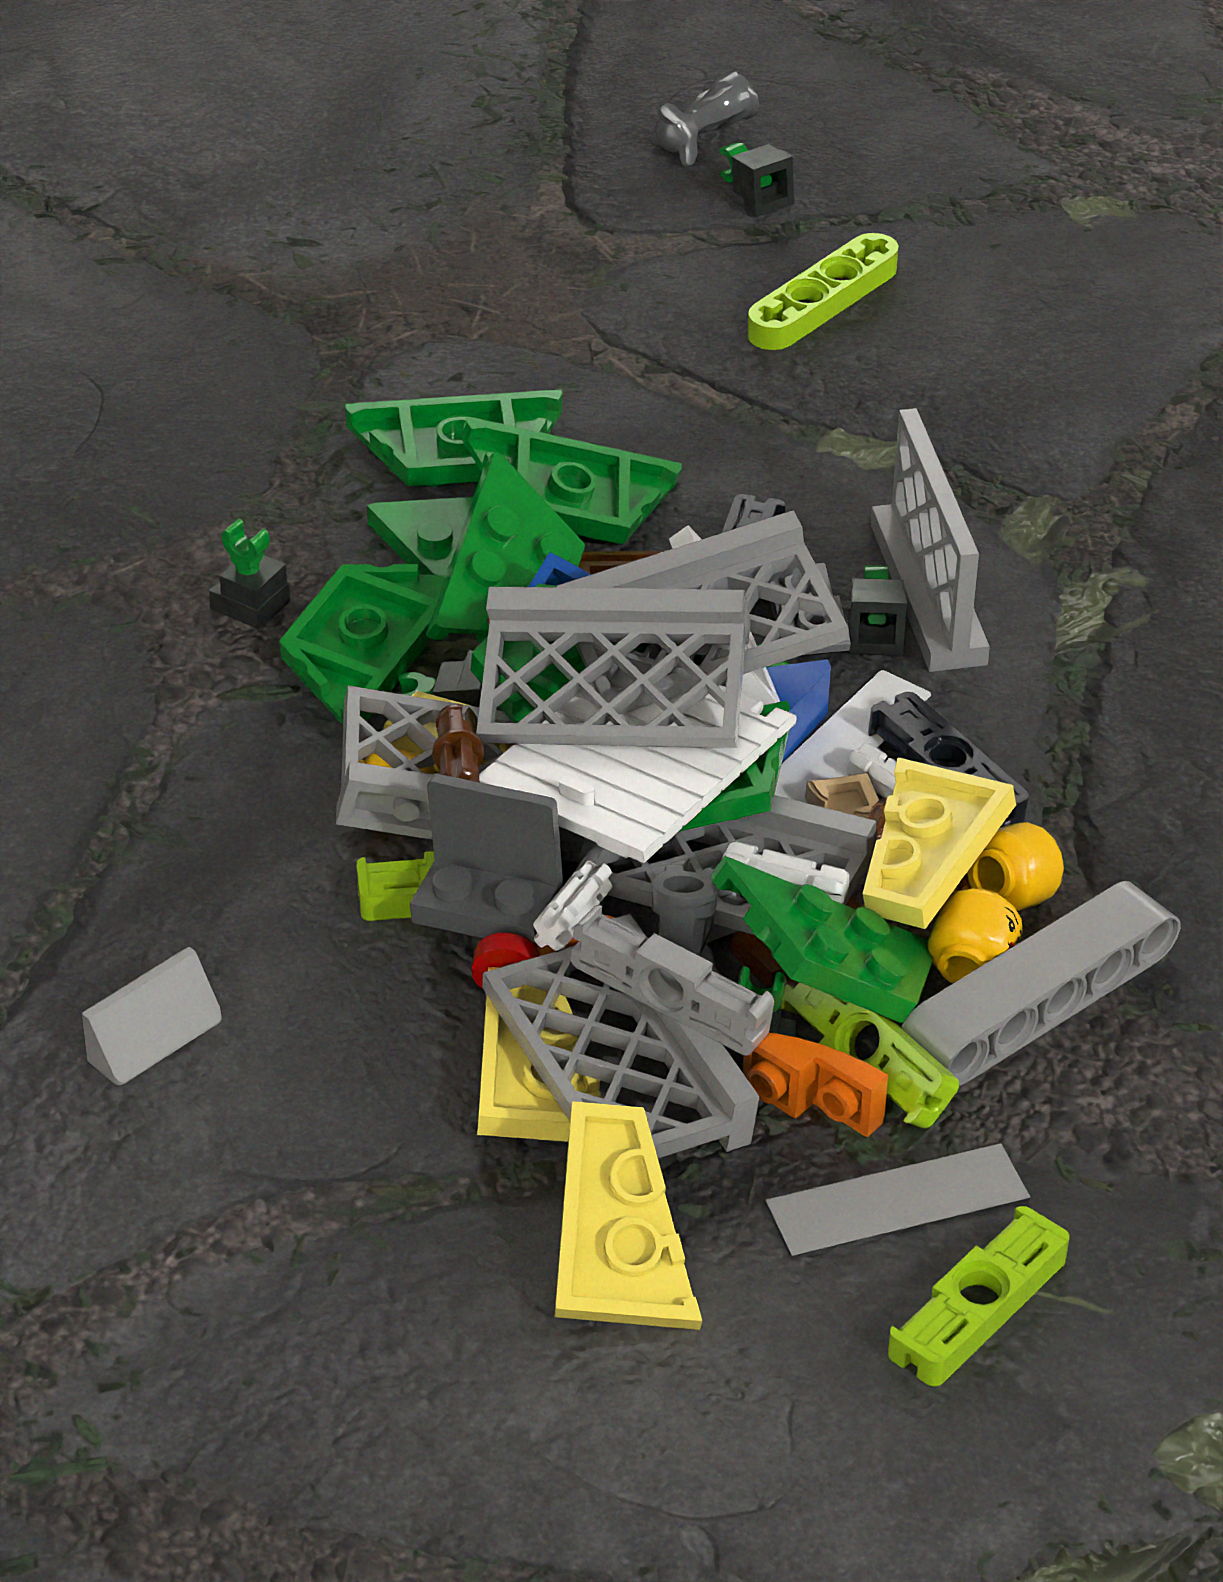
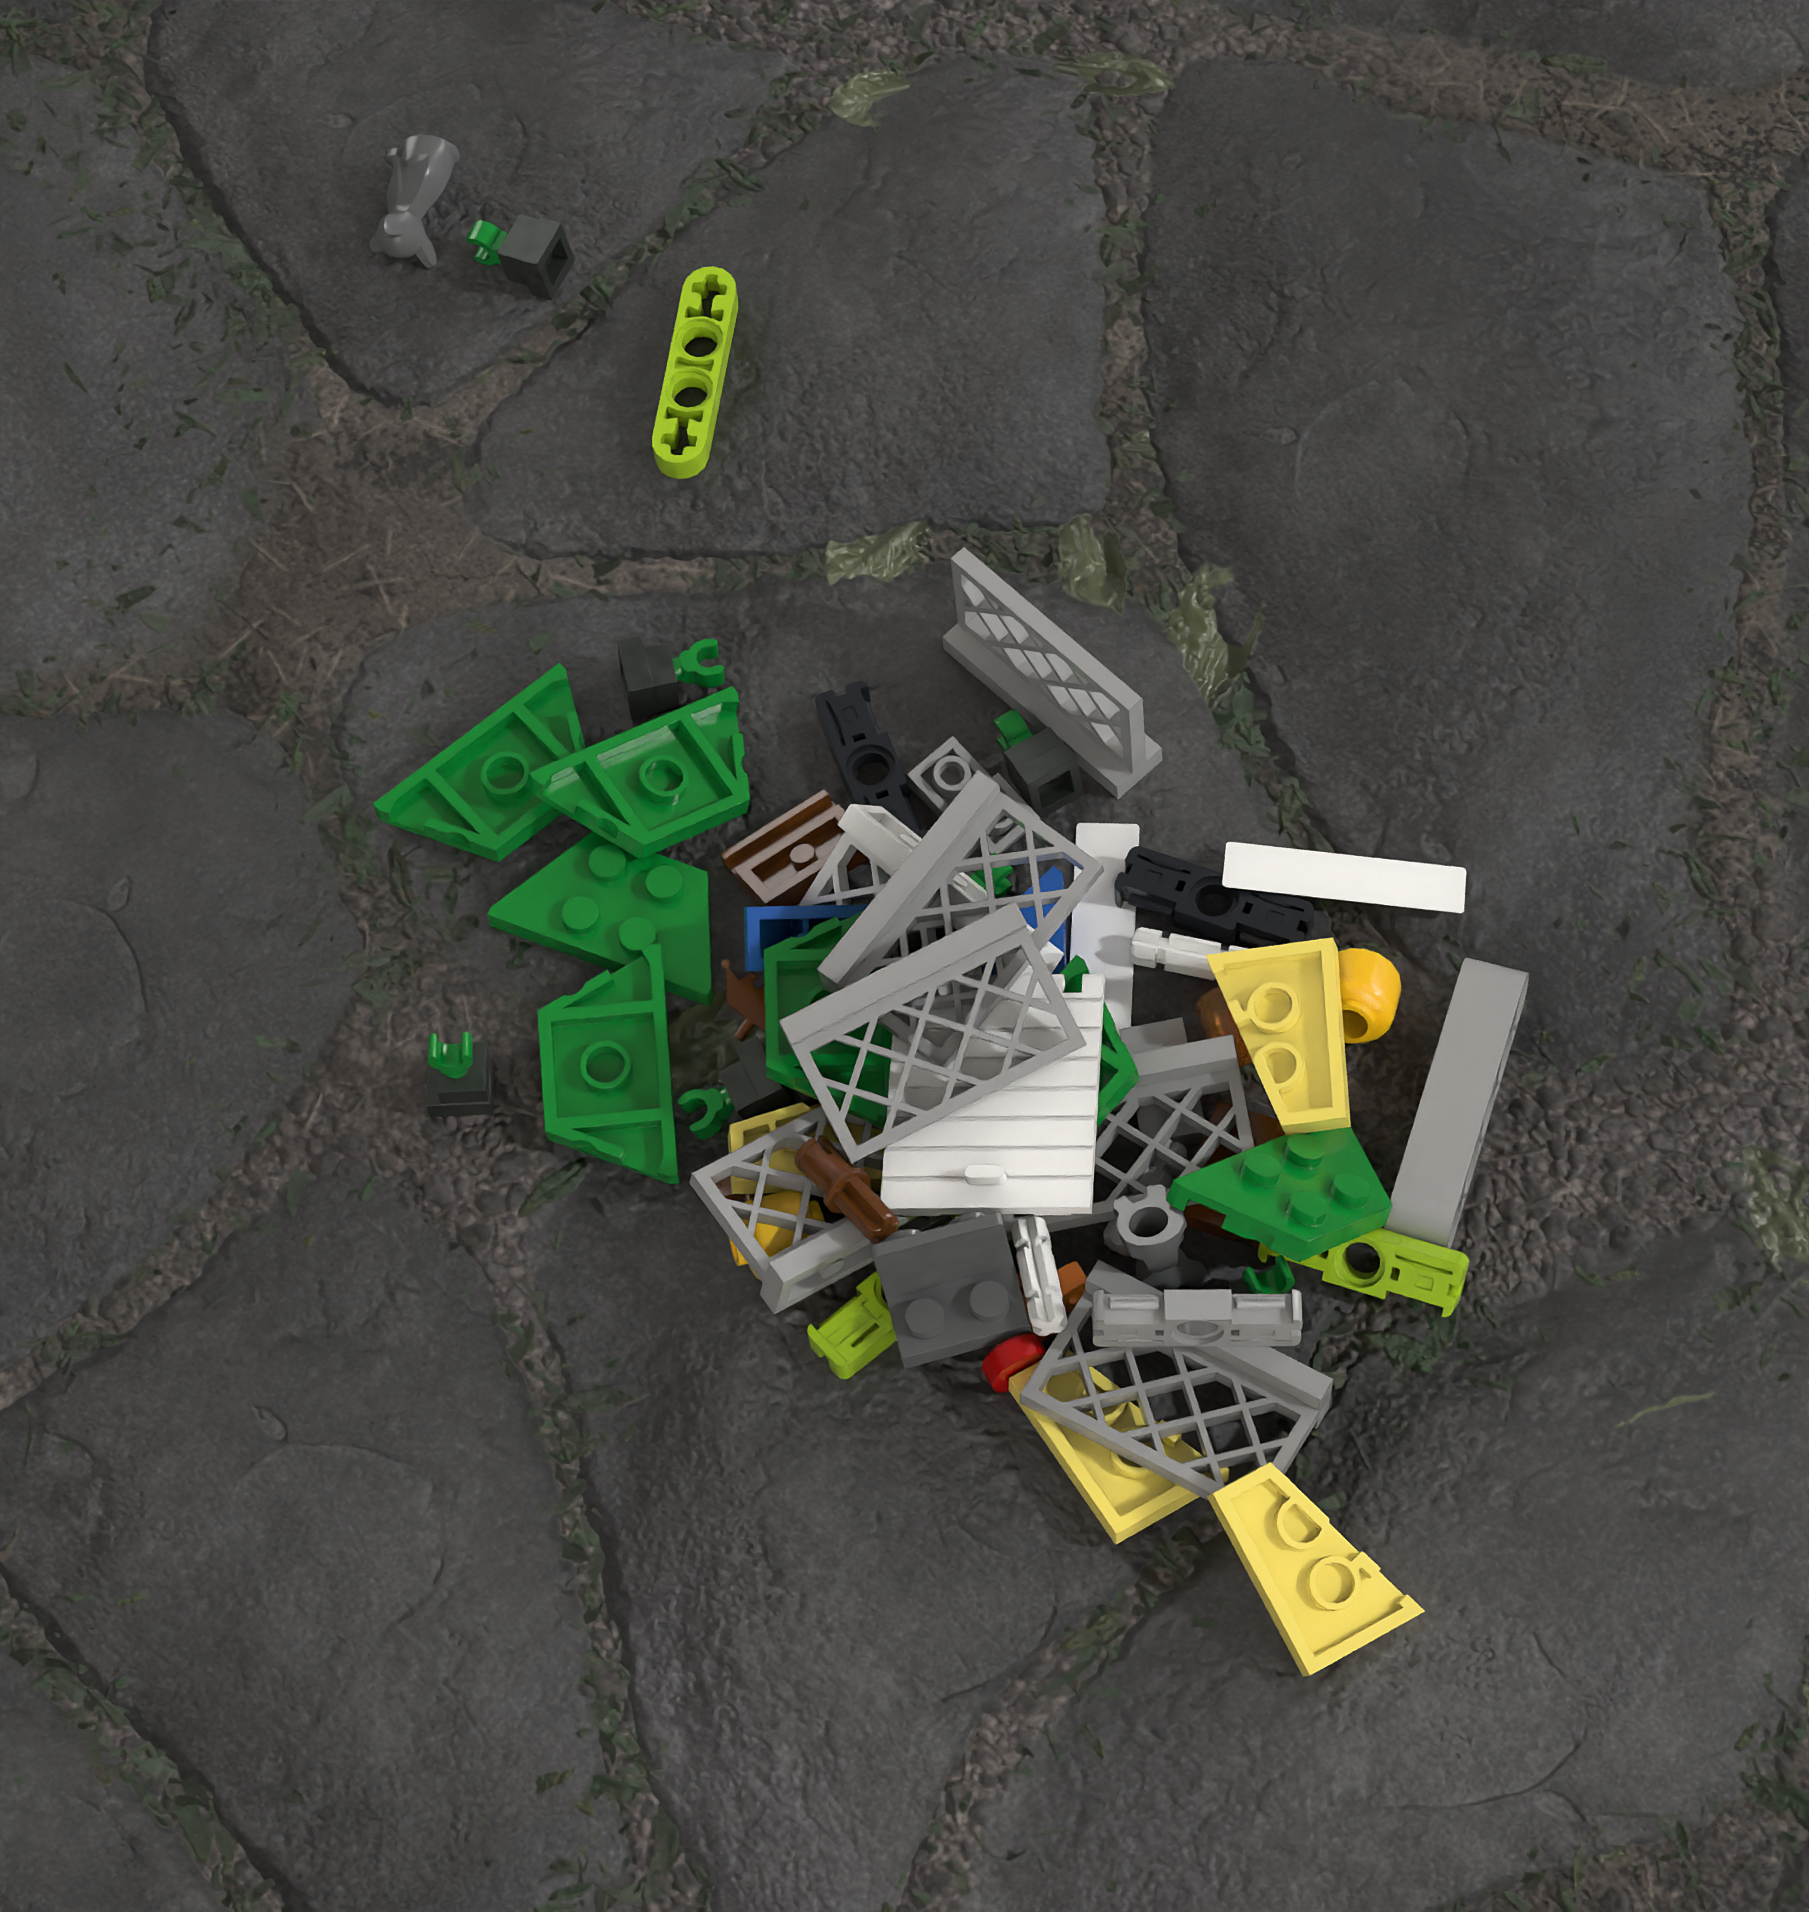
camera: 25 degrees left, 20 degrees up
light grey slope [82,947,222,1085] -> none
green wing [425,451,586,642] -> none
white axle [722,841,849,904] -> none
orange slope [743,1032,888,1137] -> none
light grey sticker [766,1143,1030,1256] -> none
tan tile [805,773,885,833] -> none
lime piece [888,1206,1069,1387] -> none
yellow head [928,888,1023,984] -> none
none -> pearl dark grey piece [617,635,725,720]
none -> white sticker [1222,842,1466,913]

